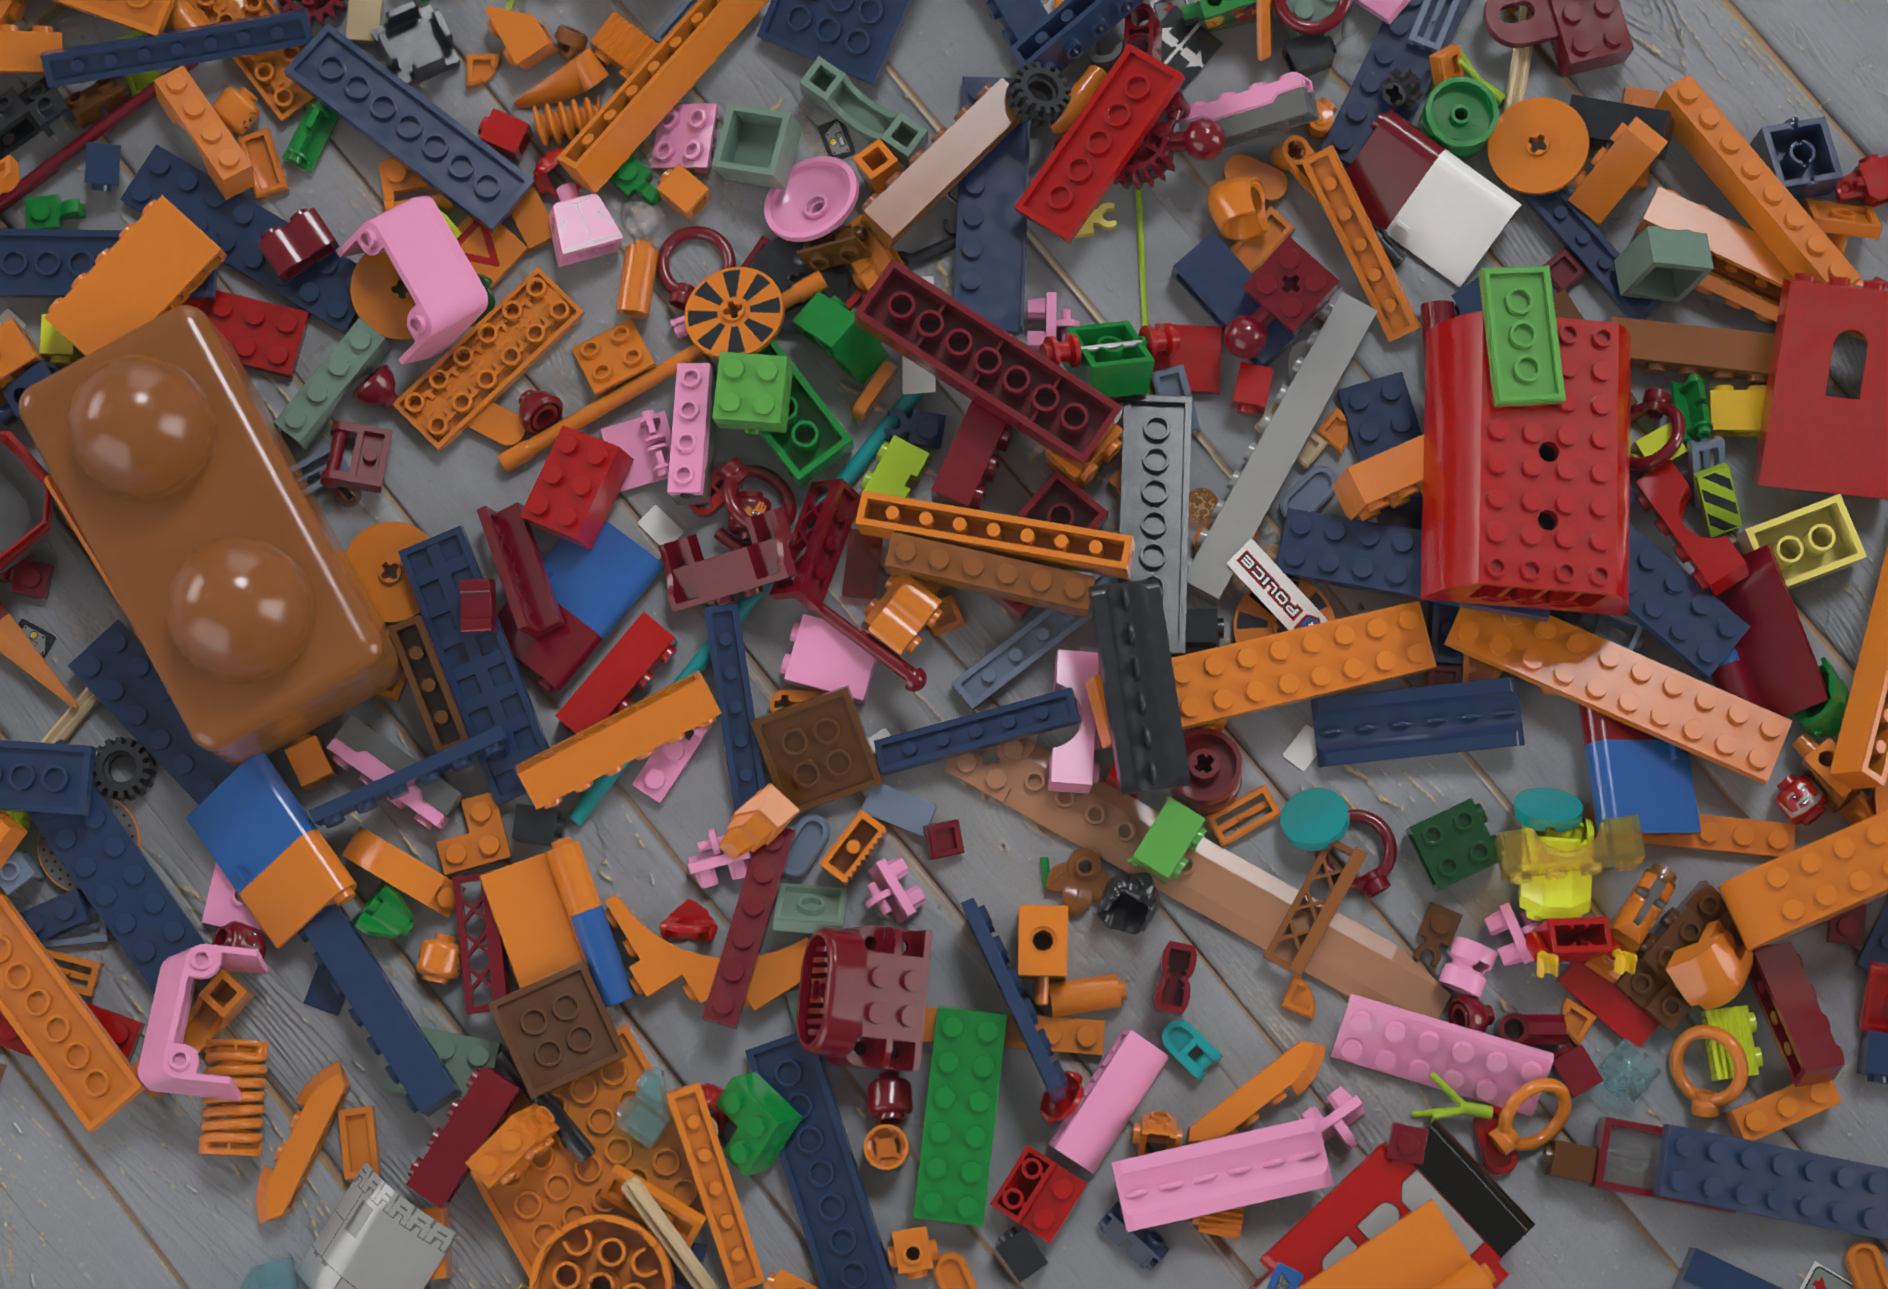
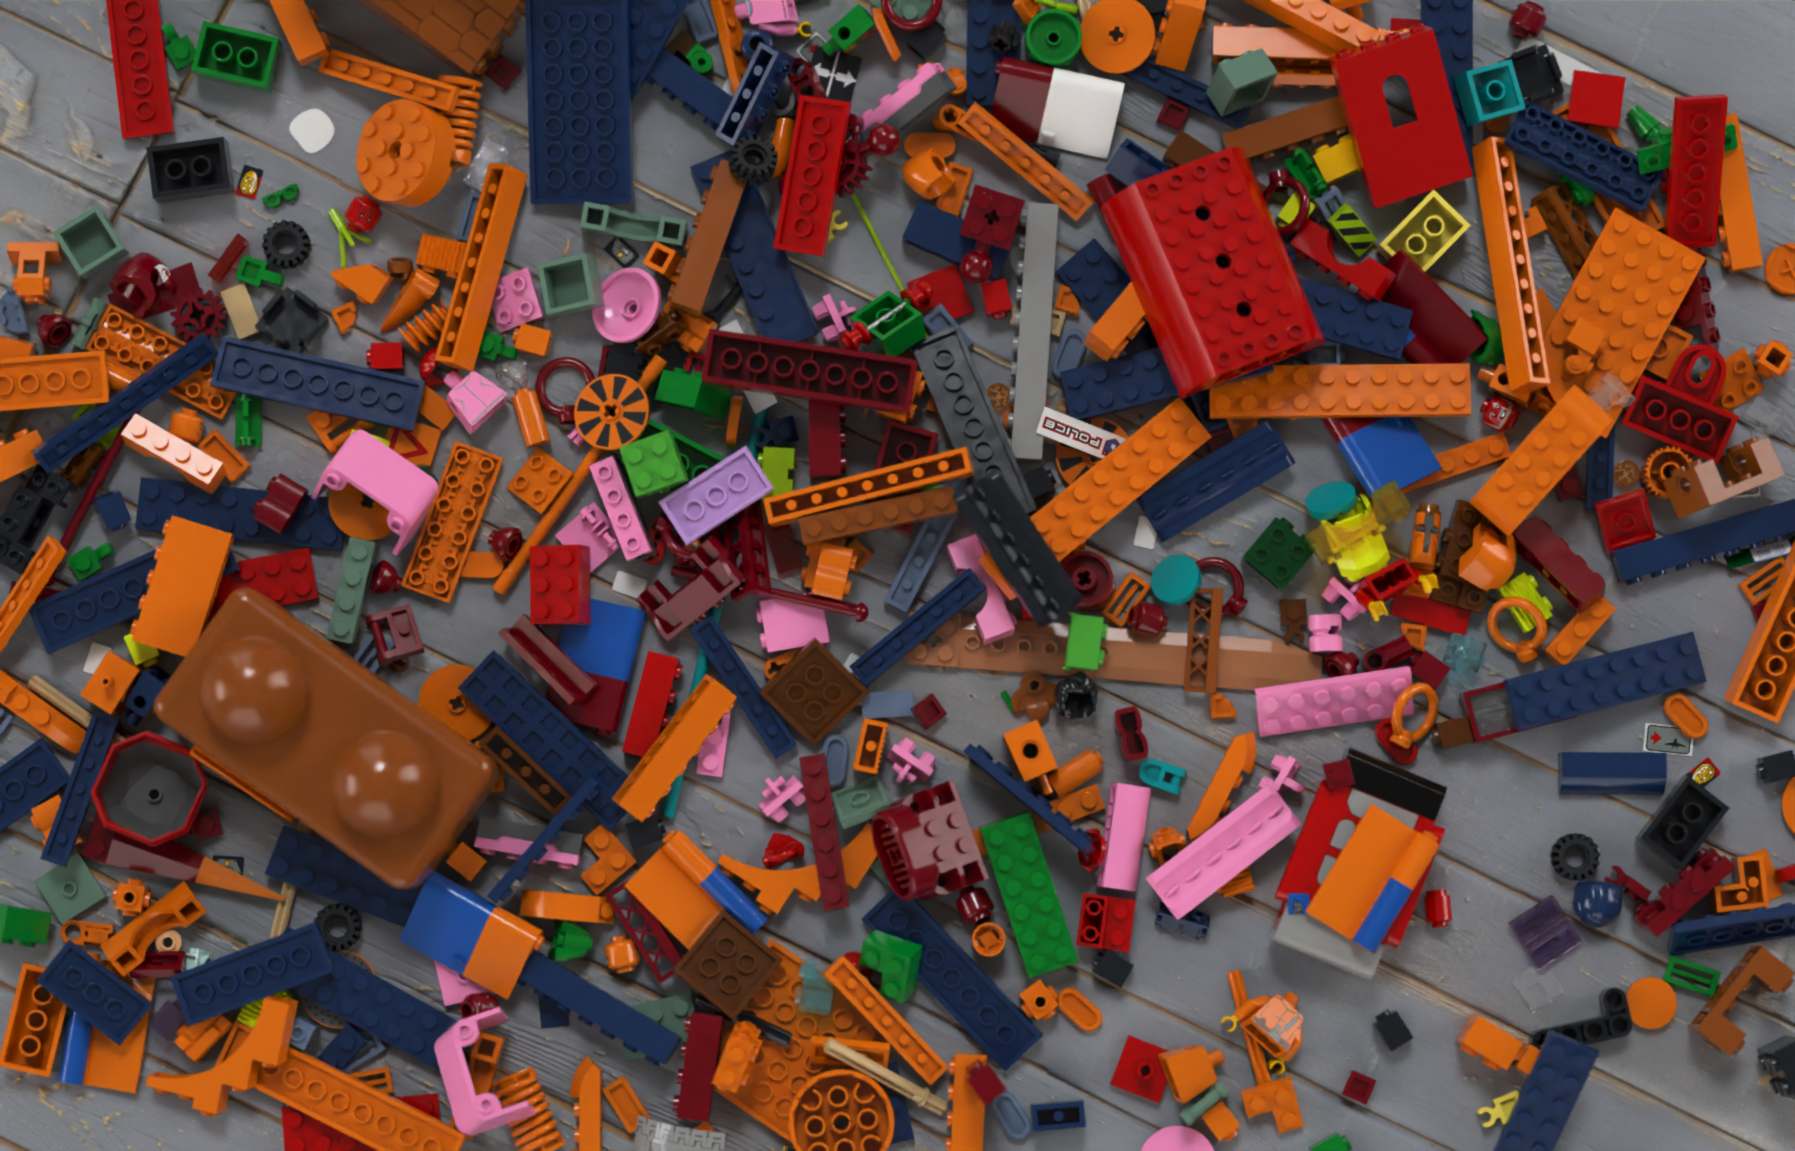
camera: 30 degrees left, 5 degrees up
dark red piece [459,578,497,634] -> none
orange connector [719,783,800,860] -> none
lime plant [1411,1072,1493,1120] -> none
bright green tile [1478,265,1566,407] -> none
none -> lavender tile [658,446,774,546]
none -> dark red head [1127,601,1168,638]

